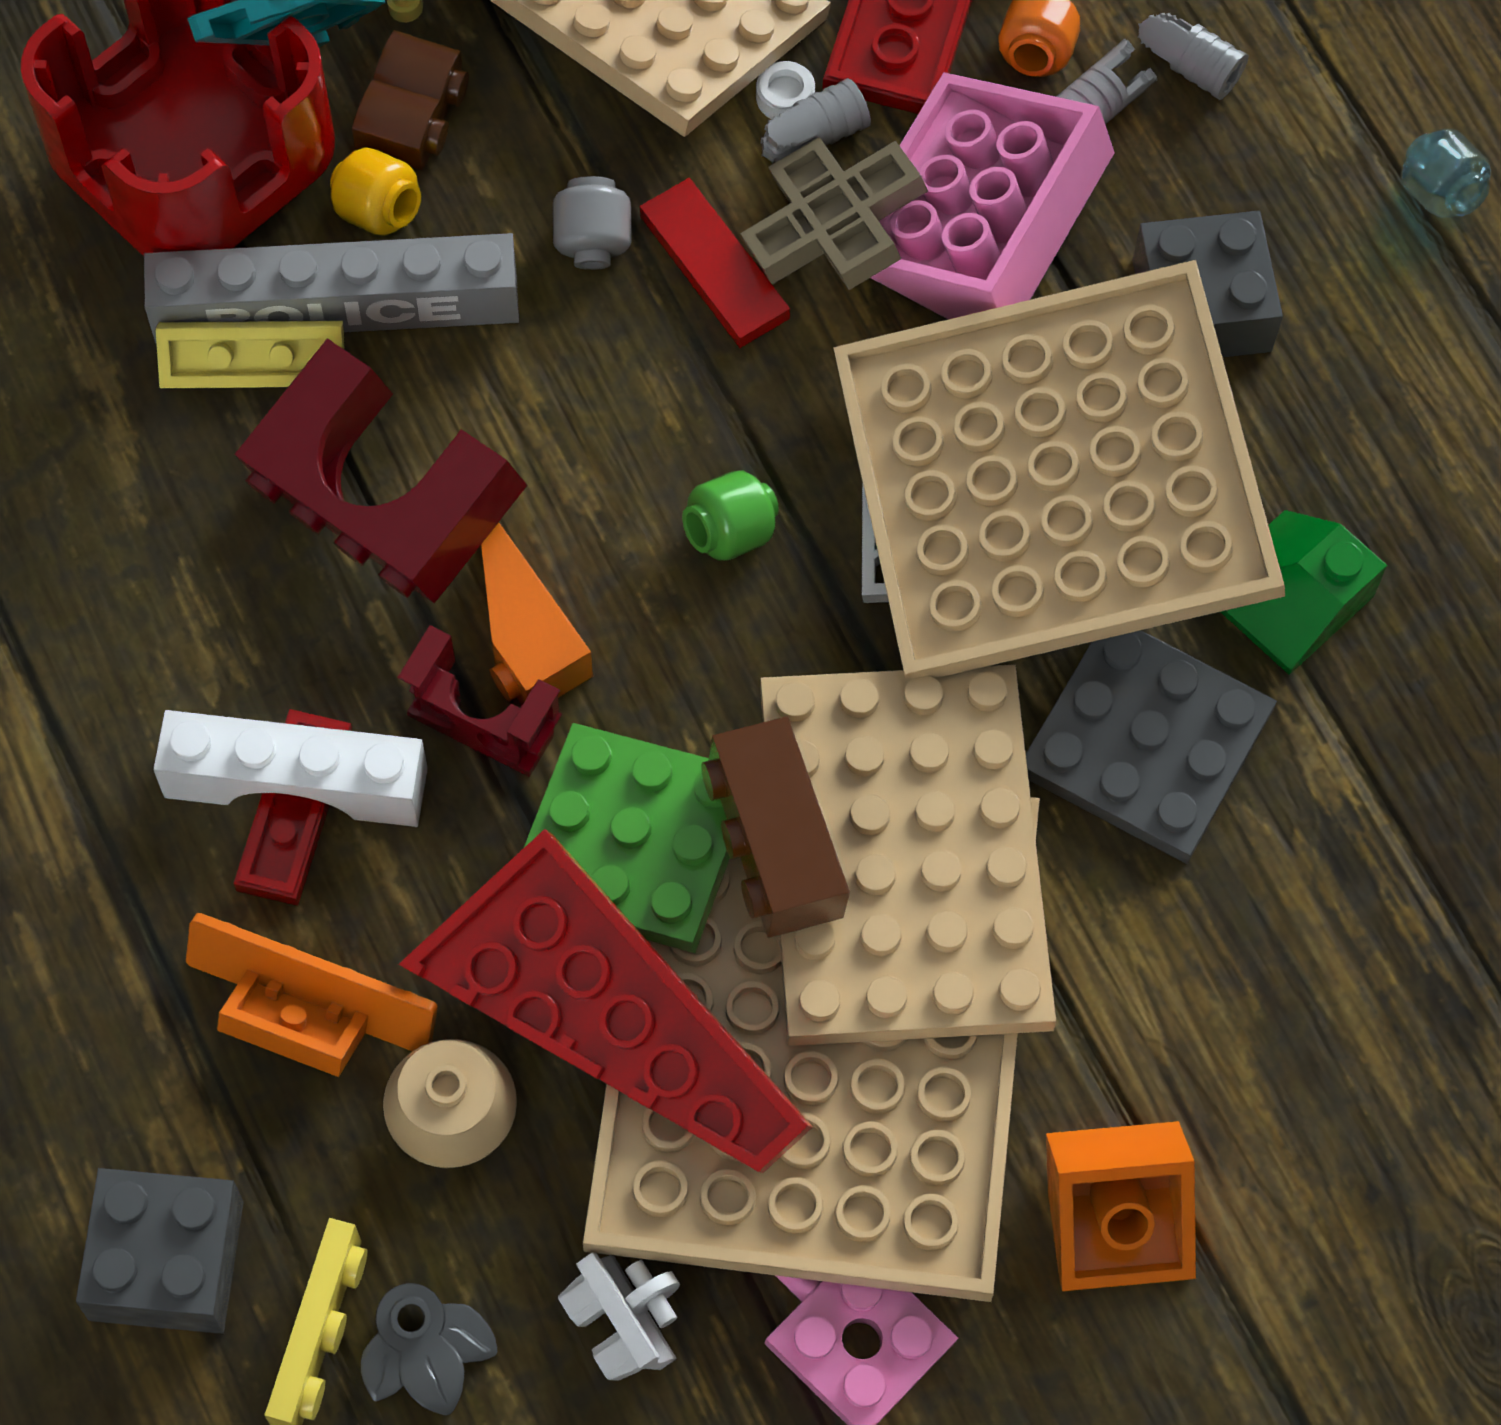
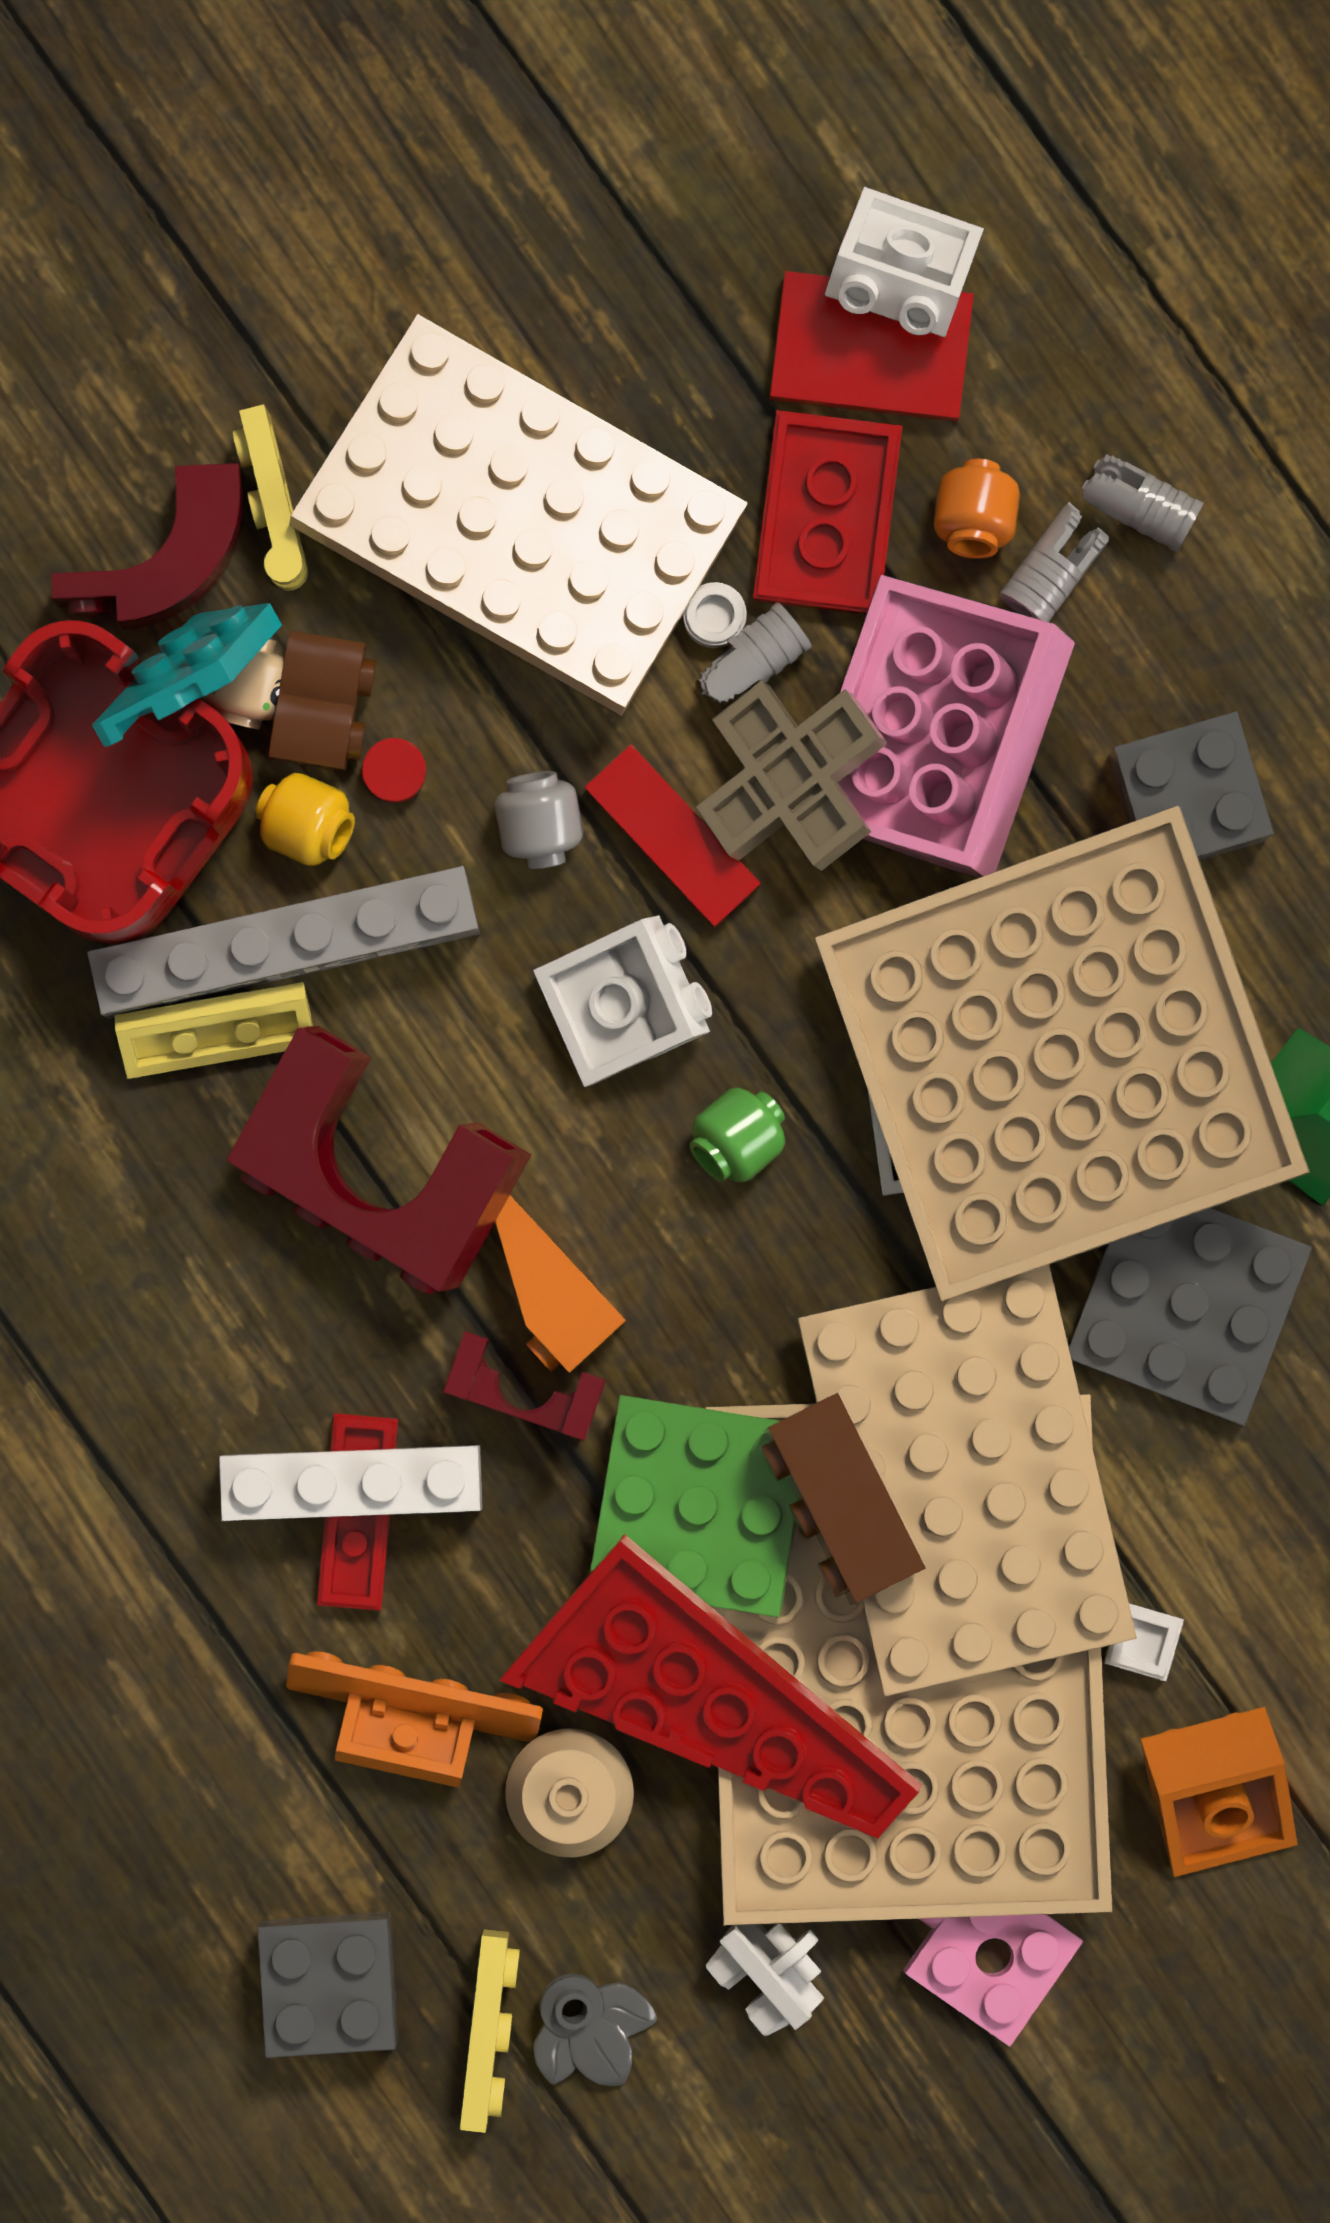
camera: 10 degrees left, 20 degrees up
none -> tan head [202,639,285,729]
none -> red tile [362,738,427,803]
none -> white plate [533,915,712,1087]
none -> white tile [1103,1603,1184,1681]

